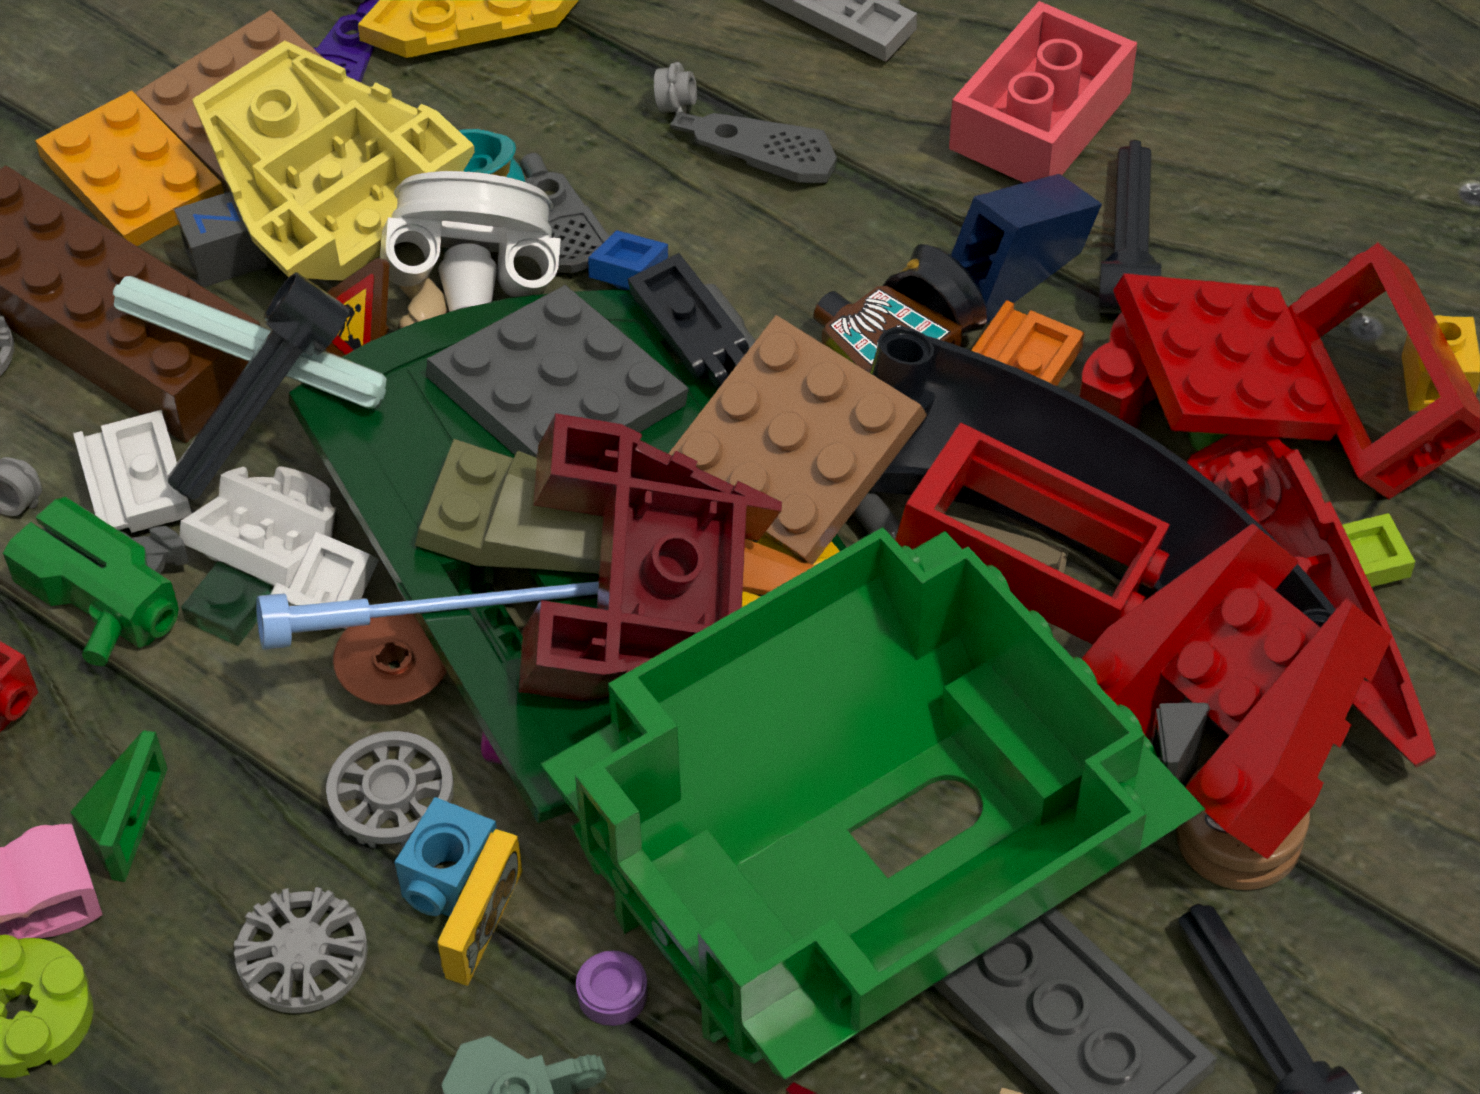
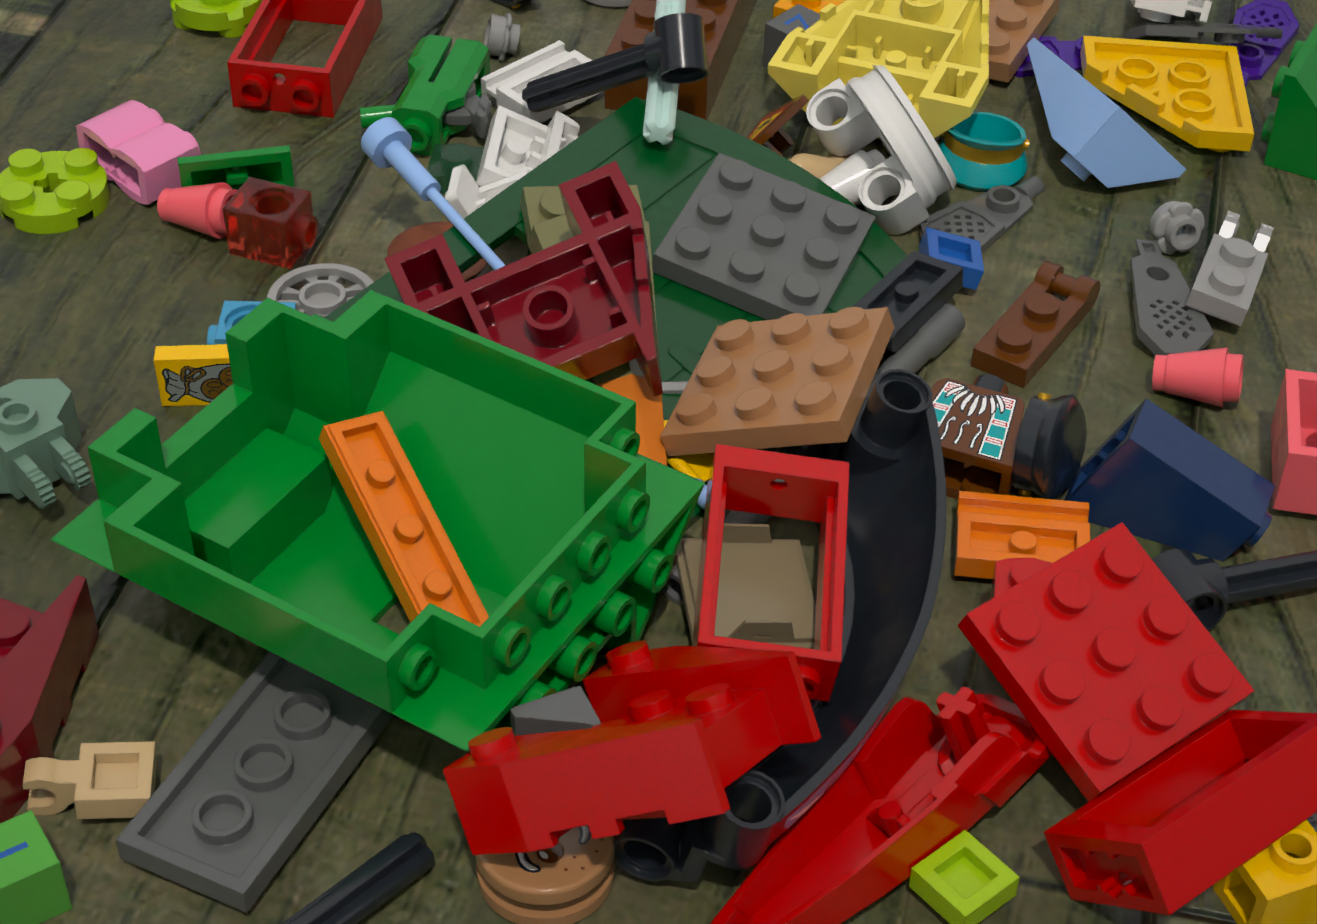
camera: 65 degrees right, 10 degrees down
light grey wheel [234,887,368,1013] -> none
none -> coral cone [157,182,246,239]
none -> clear red brick [223,177,318,269]
none -> orange tile [319,411,489,627]
none -> reddish brown plate [971,261,1100,388]
none -> light blue wedge [1027,37,1186,188]
none -> coral cone [1152,347,1244,408]
none -> light grey hinge [1185,210,1274,327]

